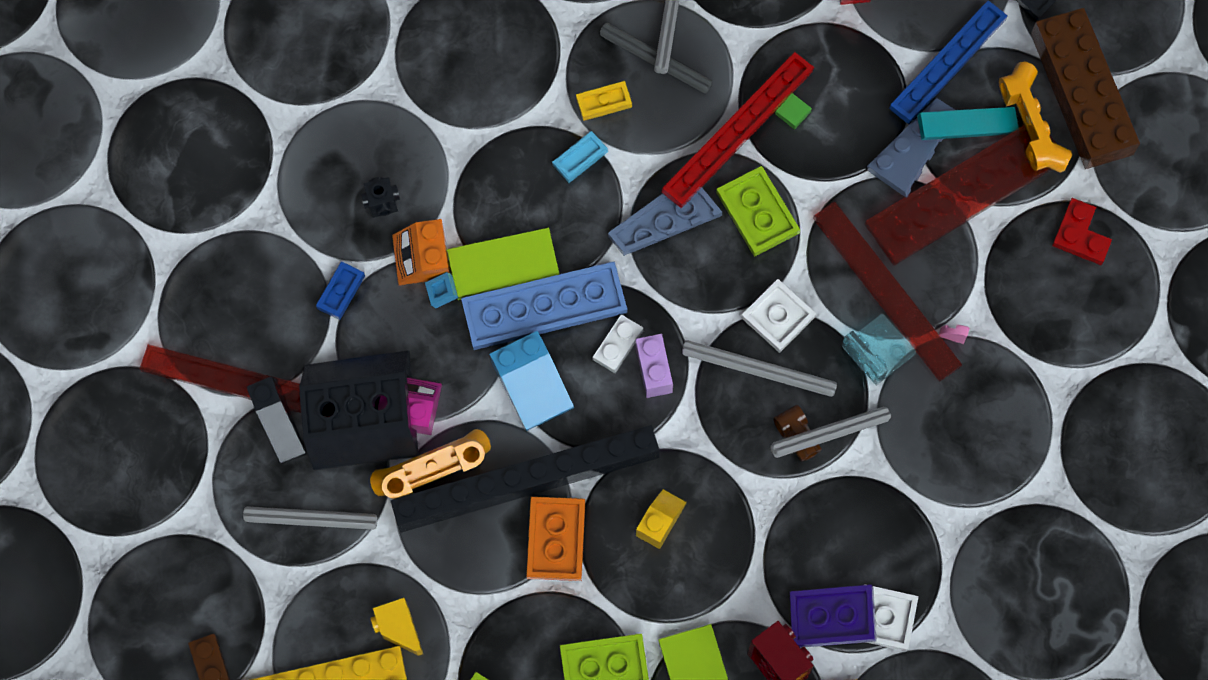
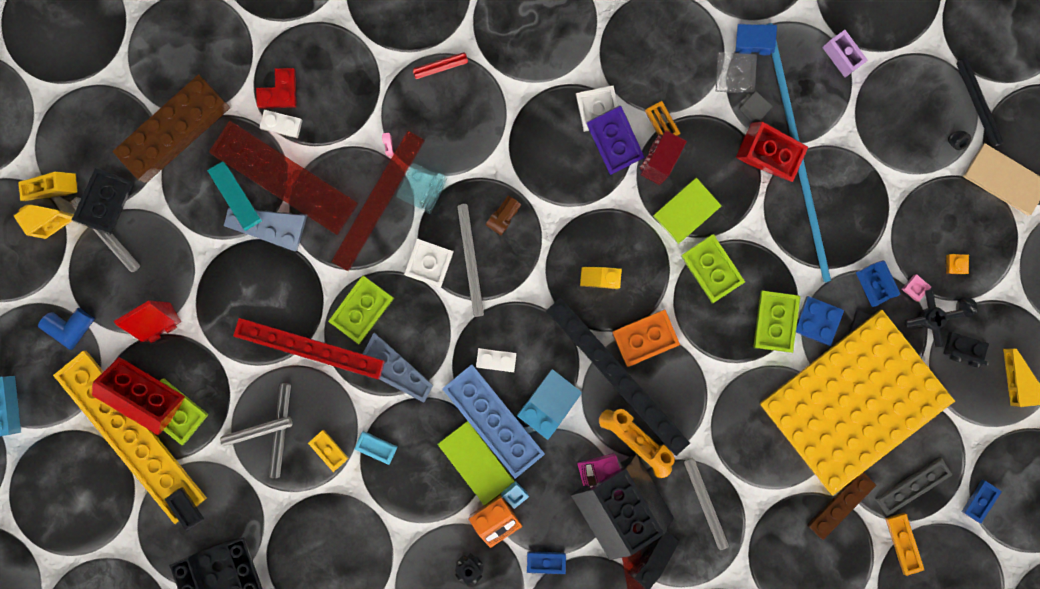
camera: 120 degrees left, 15 degrees up
yellow slope [371,598,423,656] -> none
lavender brick [636,334,673,398] -> none
light grey axle [770,406,891,458] -> none
bright green tile [775,93,812,130] -> none
blue plate [889,0,1008,124] -> none
light orange plate [999,61,1072,173] -> none
none -> white plate [260,110,303,138]
none -> axle [413,52,468,79]

